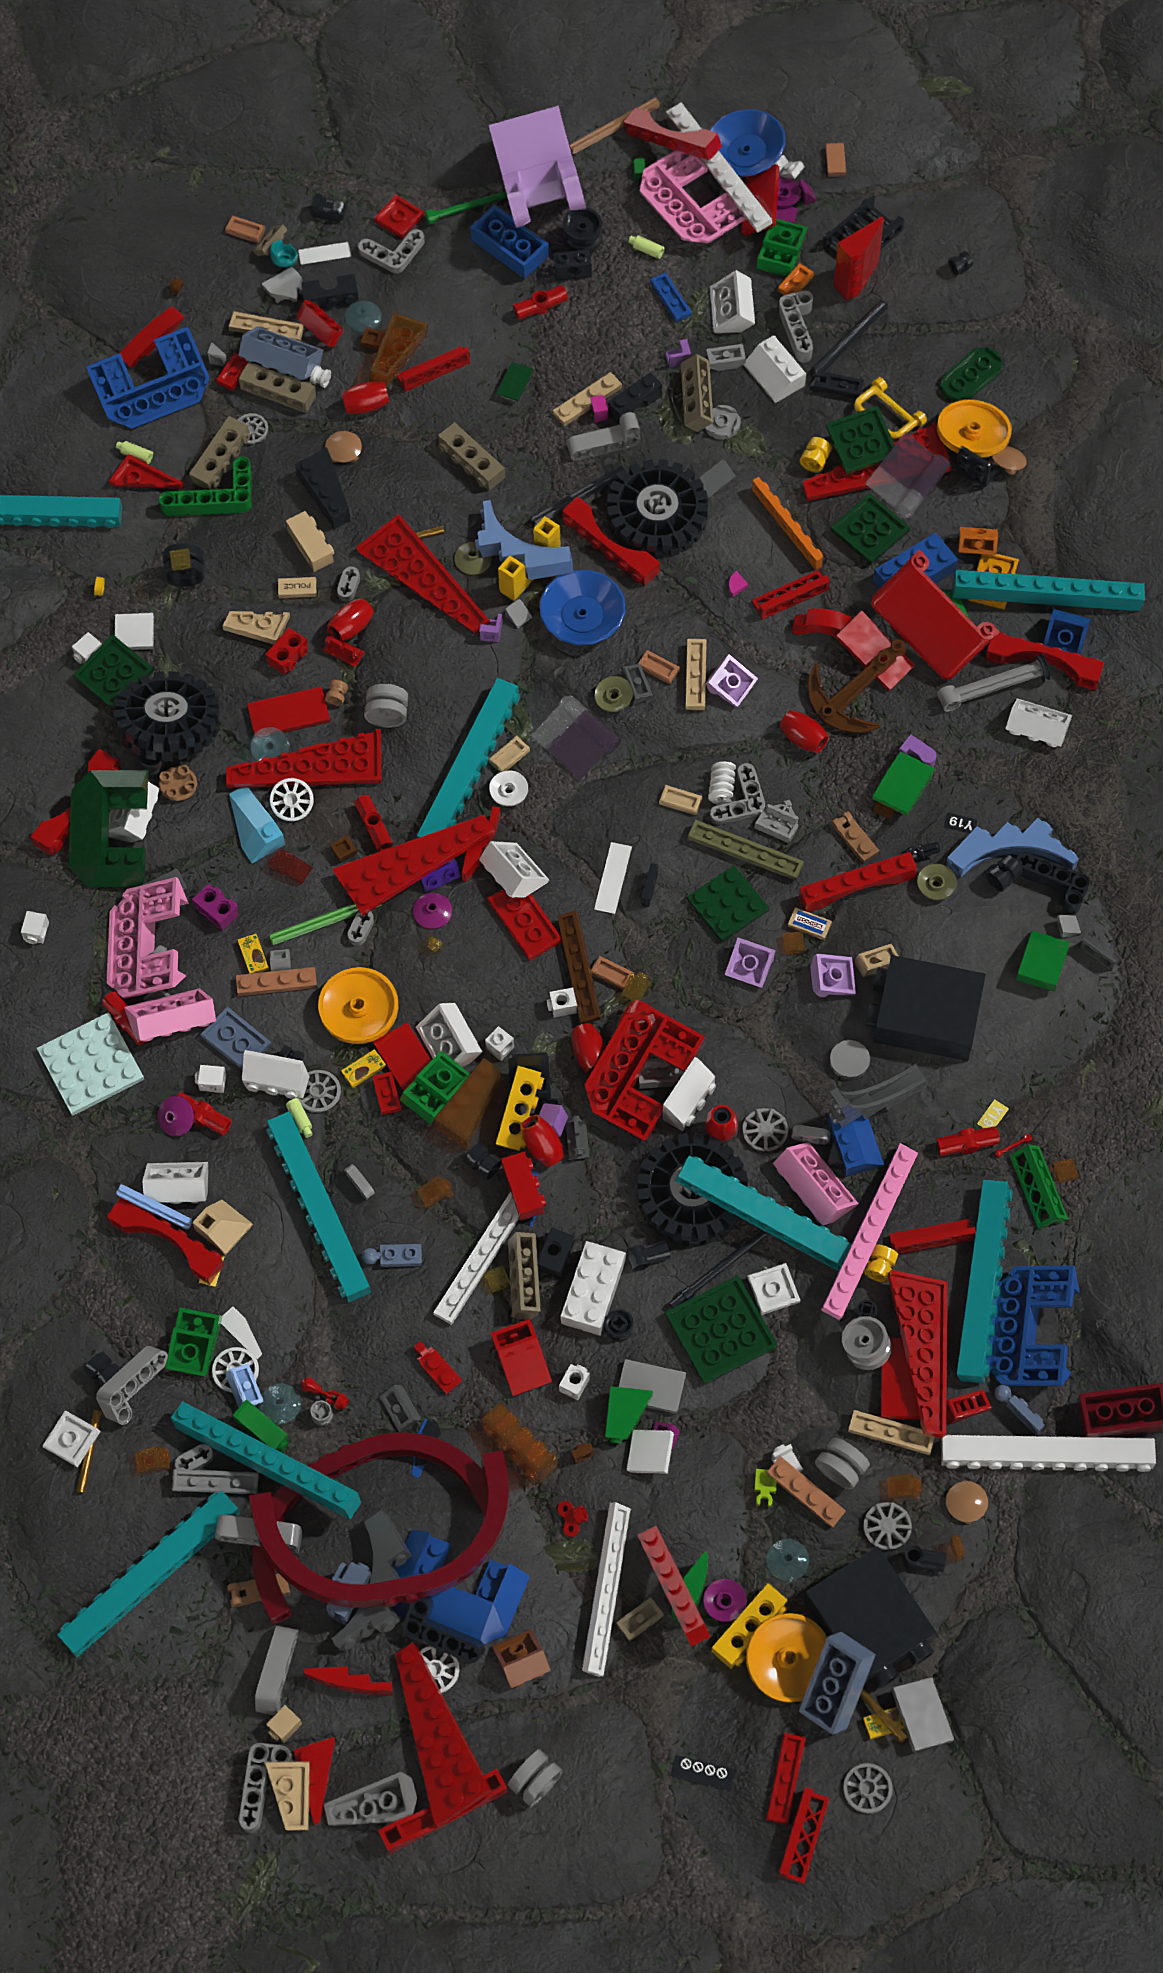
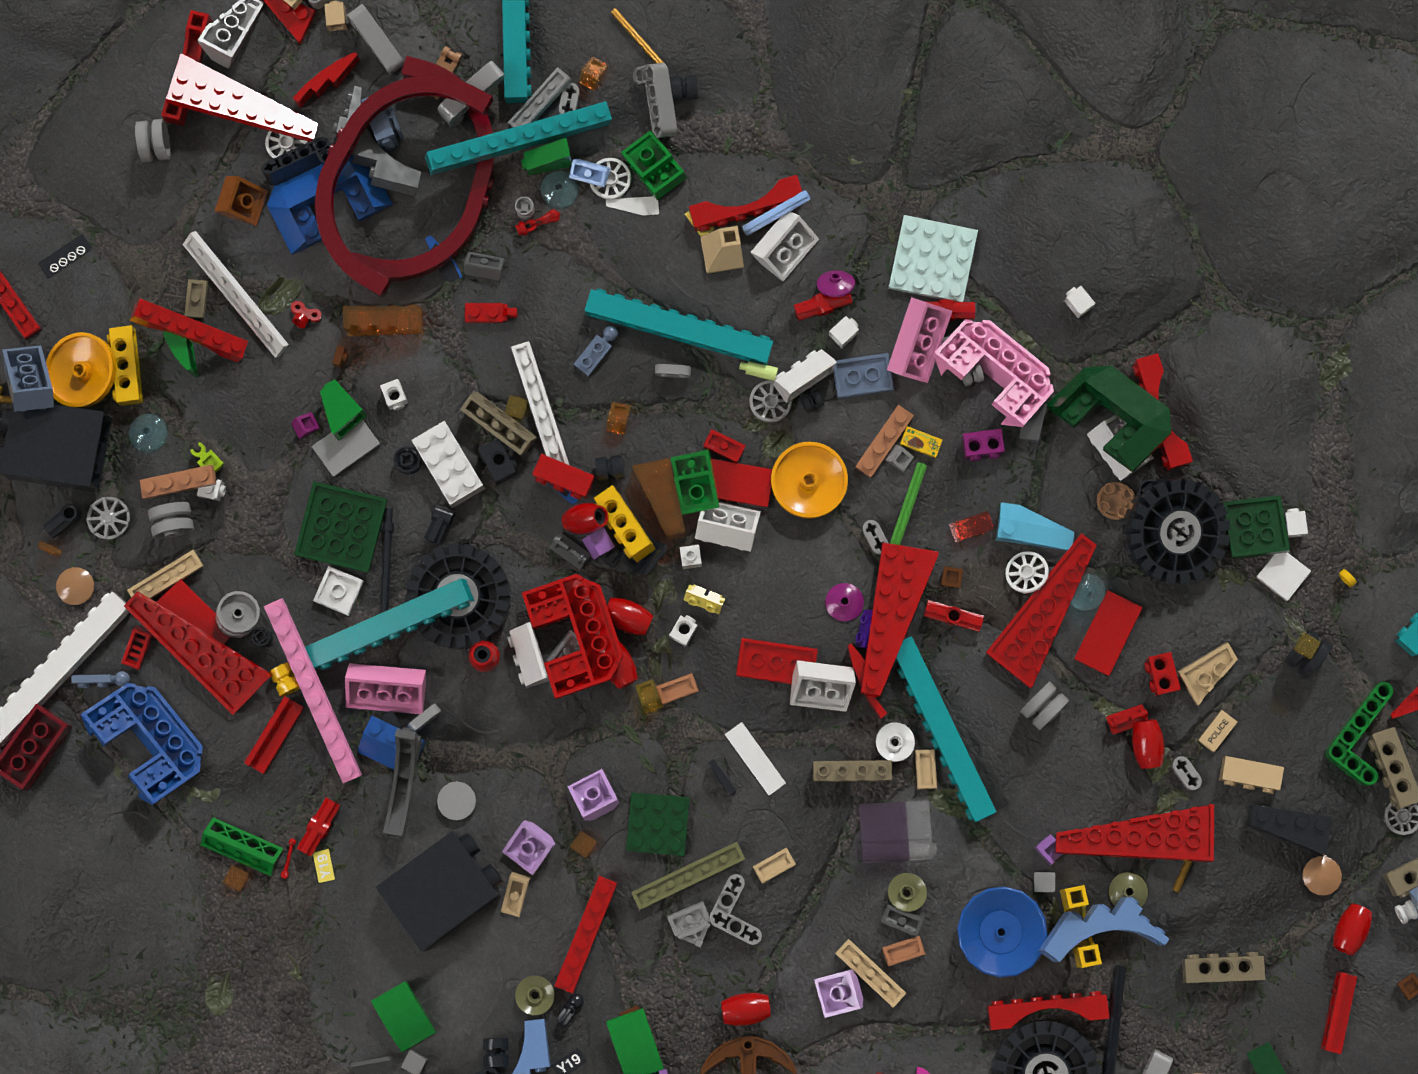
camera: 135 degrees right, 15 degrees up
white tile [42,1411,100,1467] -> none
medium nougat wheel [325,680,348,706] -> none
yellow tile [341,1049,386,1088] -> none
clear orange wedge [369,312,429,388] -> none
clear yellow plate [425,935,444,953] -> none
red slope [491,1319,552,1396] -> none
reddish brown plate [557,910,602,1024] -> none
white tile [627,1430,674,1474] -> none
magenta dish [704,1579,747,1622] -> none
white piece [708,762,736,805] -> none
light grey wheel [743,1108,788,1151] -> none
tile [788,908,832,941] -> none
medium nougat plate [831,811,880,864] -> none
clear orange bracket [888,1473,922,1499] -> none
teal brick [957,1180,1013,1383] -> none
none -> light yellow hinge [684,584,725,614]
none -> dark tan brick [813,760,892,782]

